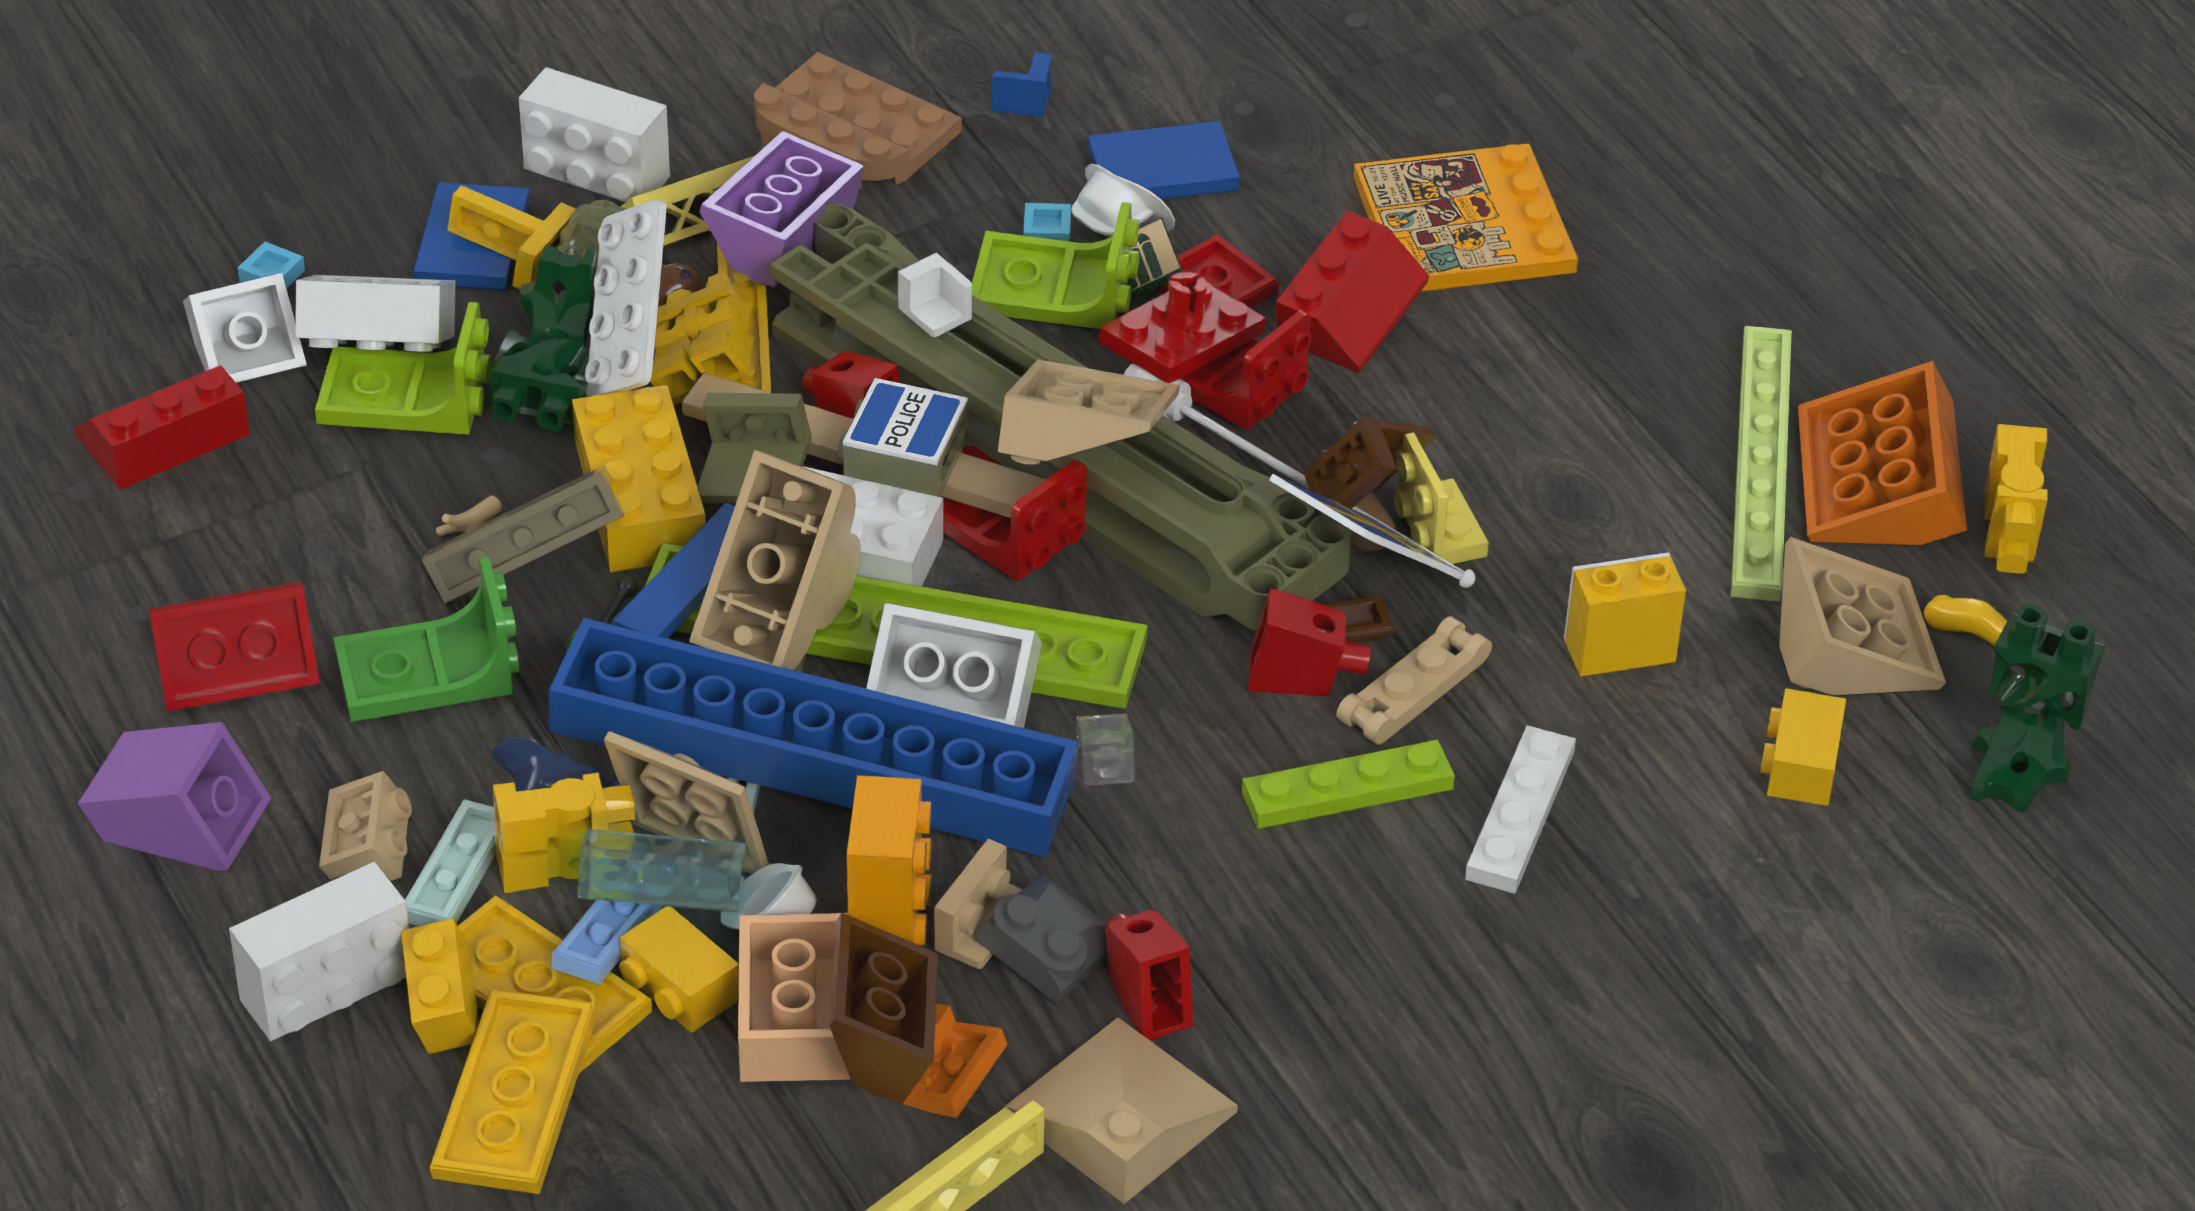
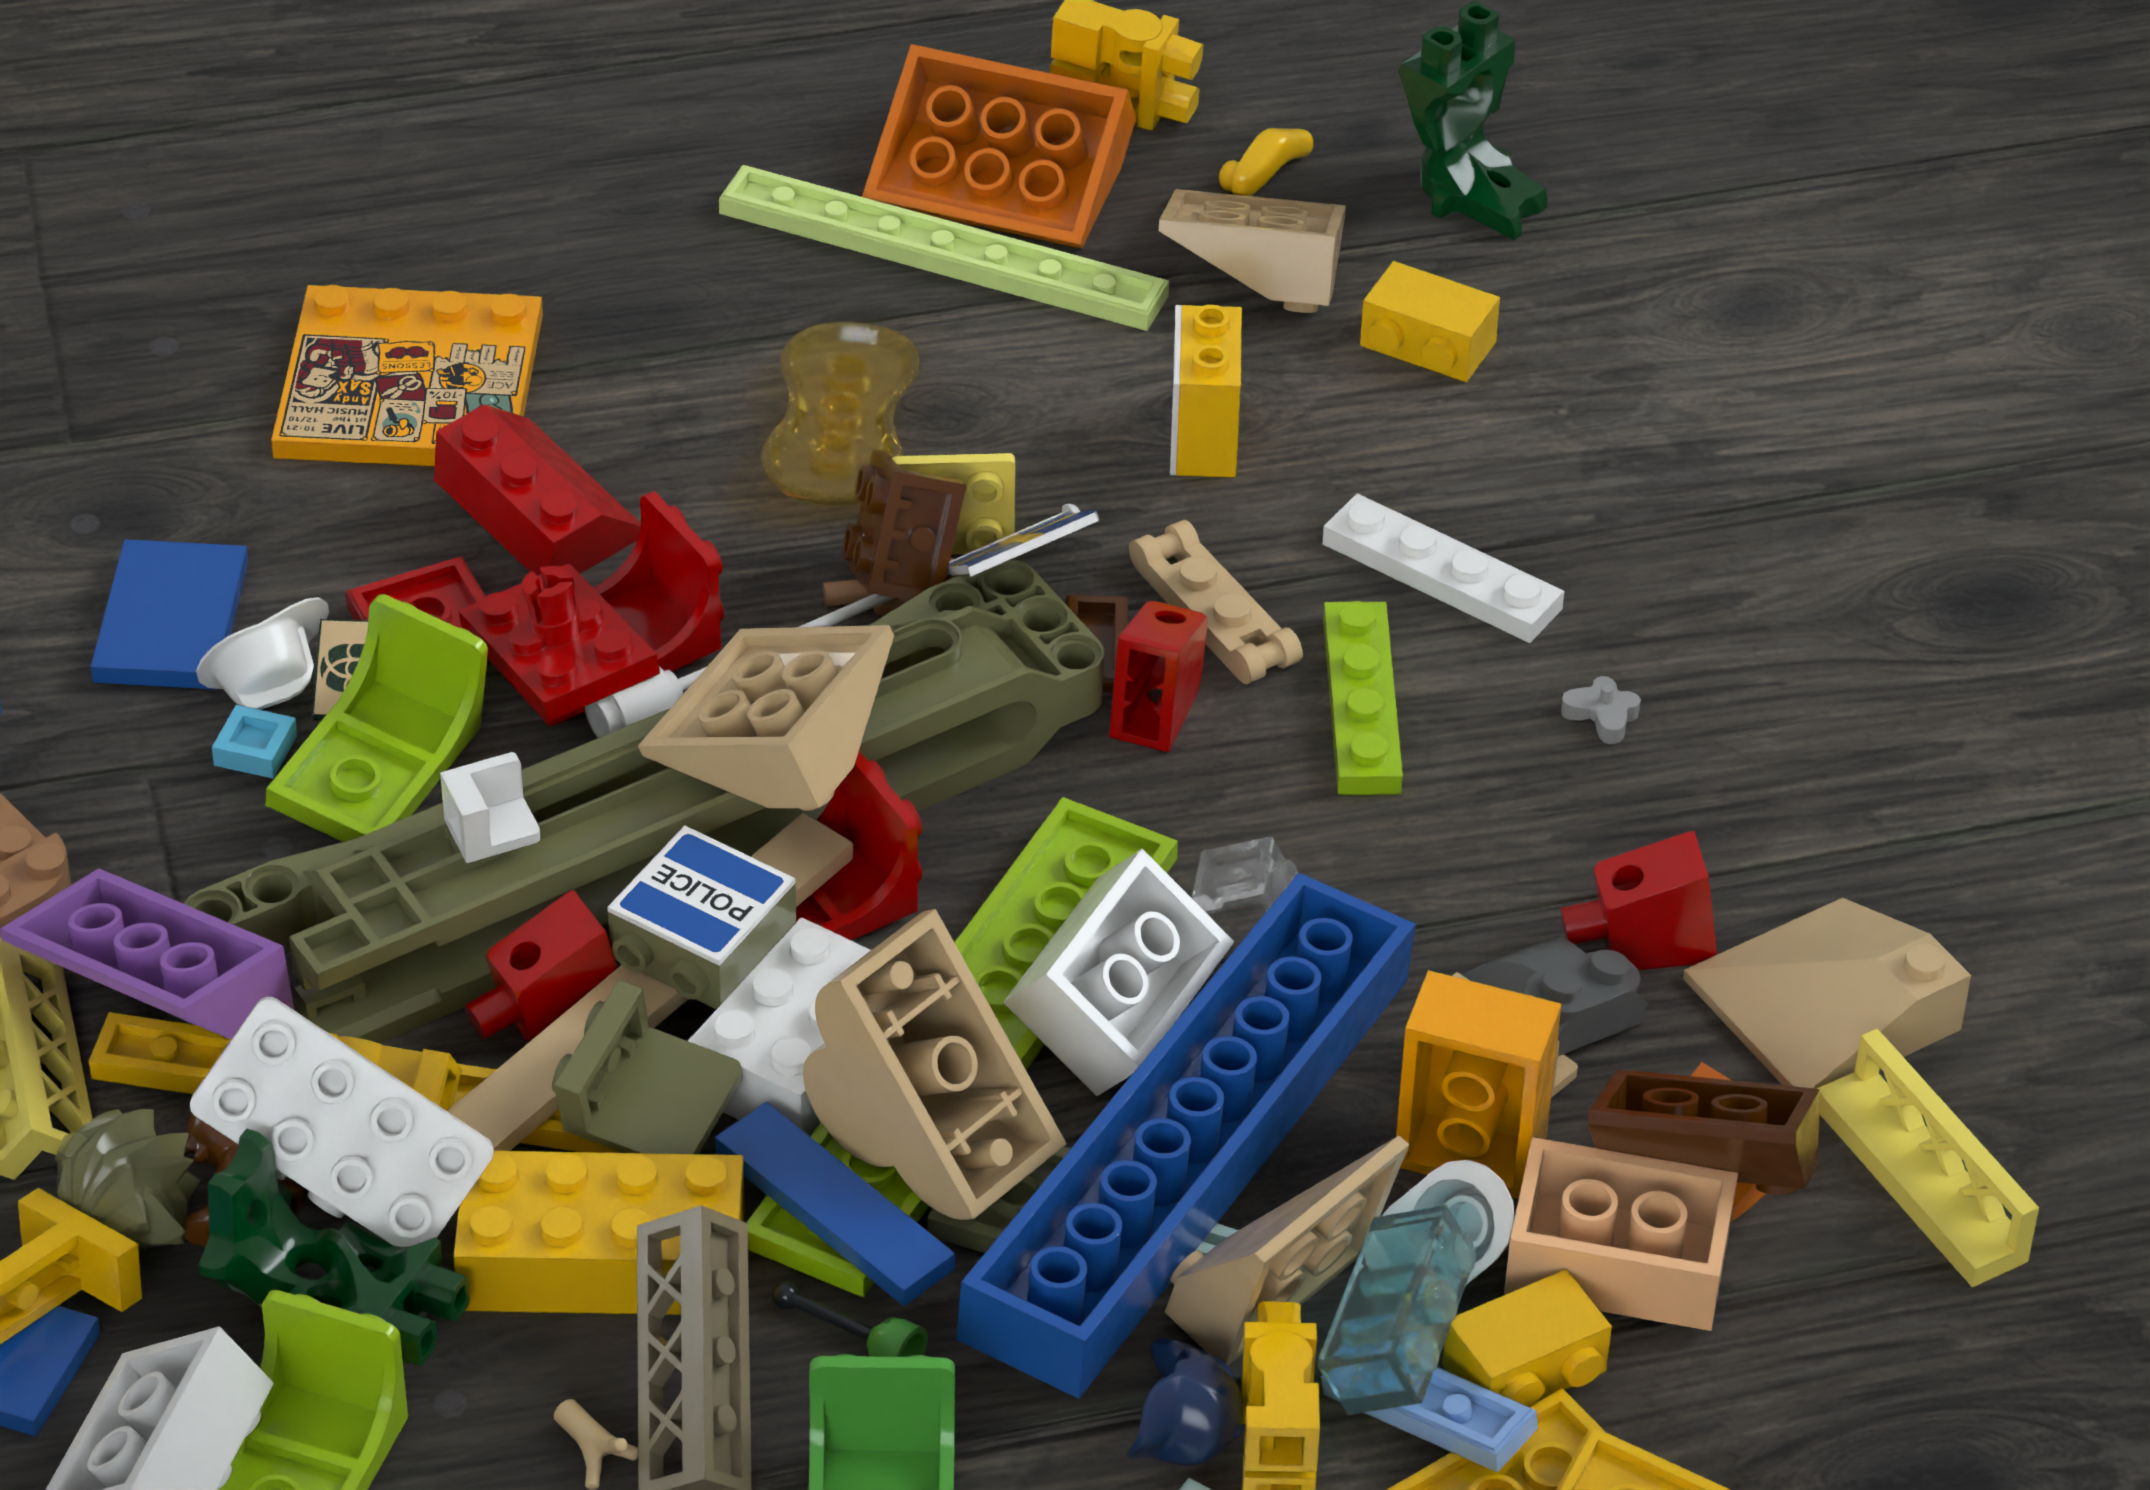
camera: 75 degrees left, 0 degrees up
none -> clear yellow plate [761,322,920,506]
none -> light grey piece [1561,676,1641,744]

